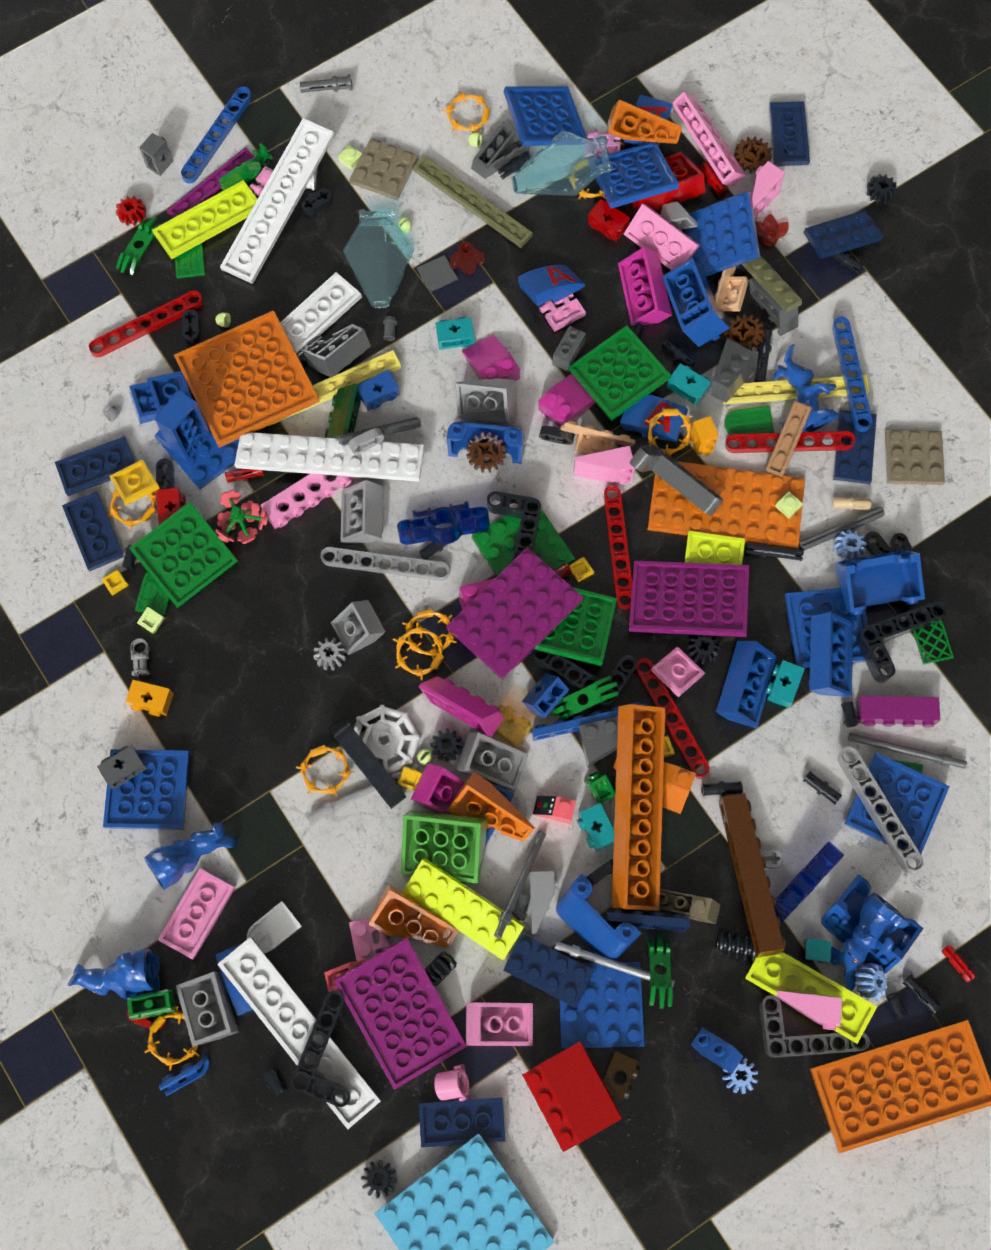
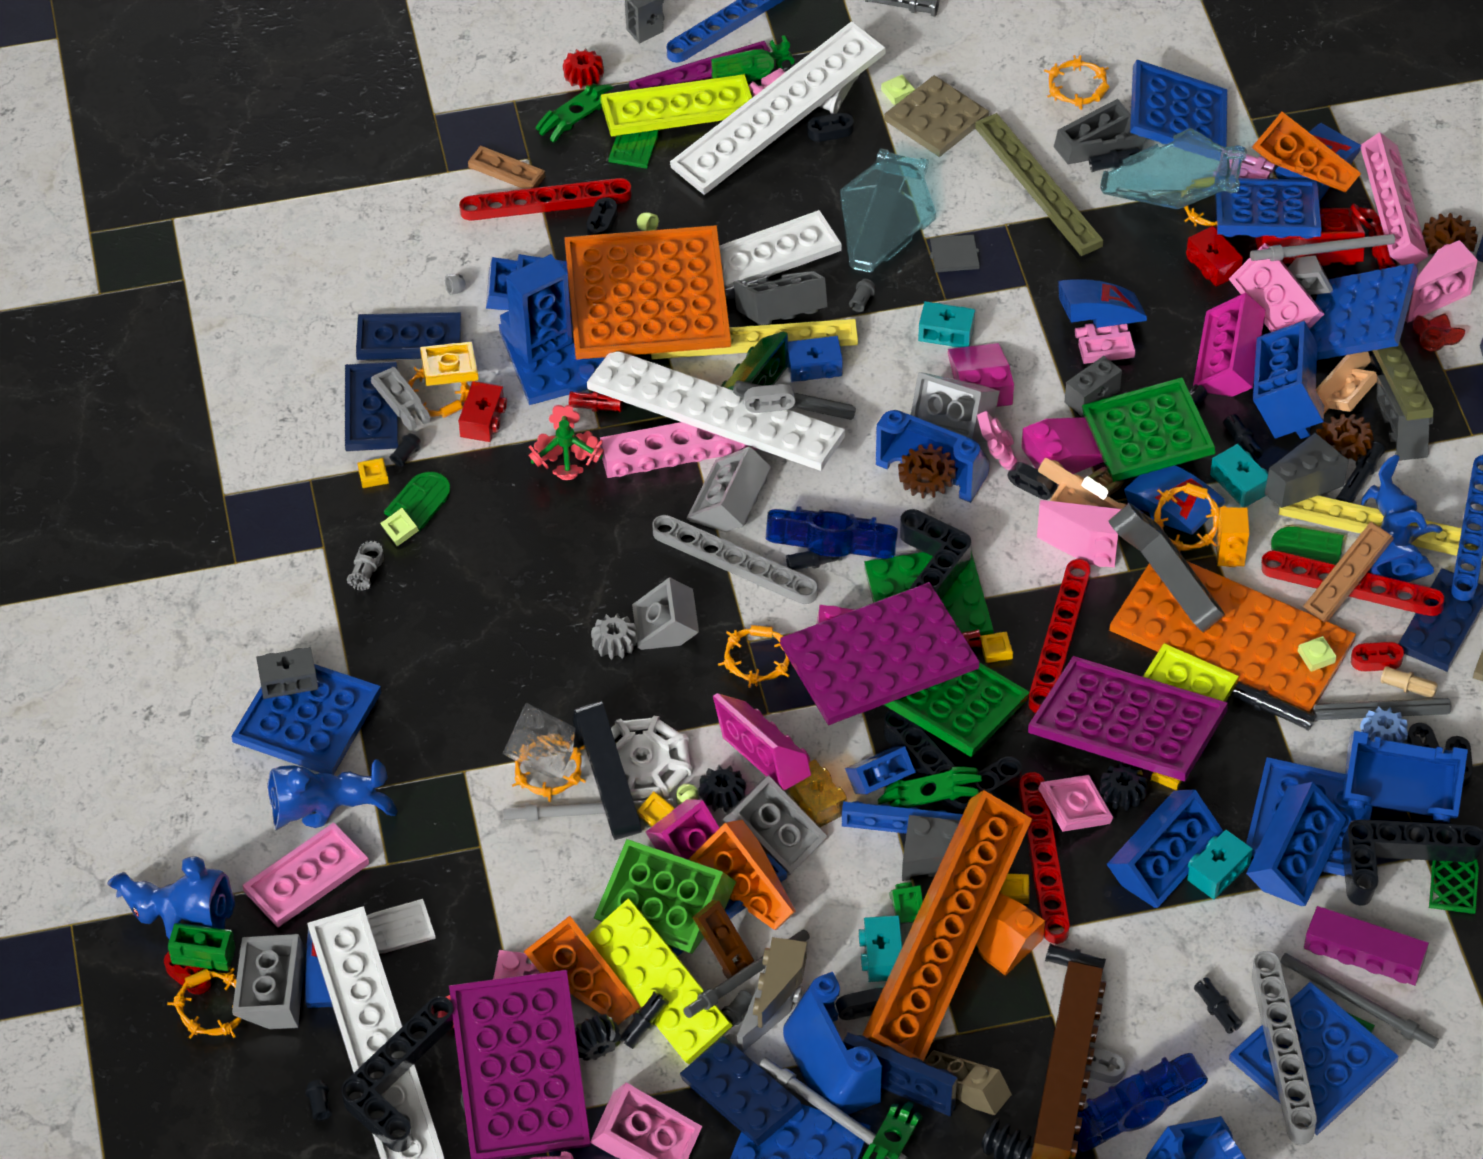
camera: 20 degrees right, 20 degrees down
light orange brick [125,680,173,717] -> none
green plate [129,502,238,608] -> none
black beam [156,458,174,490] -> none
blue piece [159,1053,209,1096] -> none
light orange piece [393,623,444,680] -> none
yellowish green hinge [397,217,412,233] -> none
clear red plate [450,242,485,275] -> none
yellowish green hinge [468,132,482,147] -> none
slope [532,796,576,824] -> none
black pin [841,701,859,728] -> none
none -> light grey hinge [371,367,431,431]
none -> medium nougat tile [468,145,545,189]
none -> clear slope [502,703,576,778]
none -> black pin [620,991,669,1049]
none -> reddish brown plate [692,900,754,979]
none -> dark tan slope [753,937,807,1028]
none -> bright pink plate [977,411,1017,470]
none -> medium nougat tile [1081,467,1125,500]
none -> light grey bar [1250,234,1395,261]
none -> red piece [1350,203,1381,234]
none -> red beam [1350,642,1404,672]

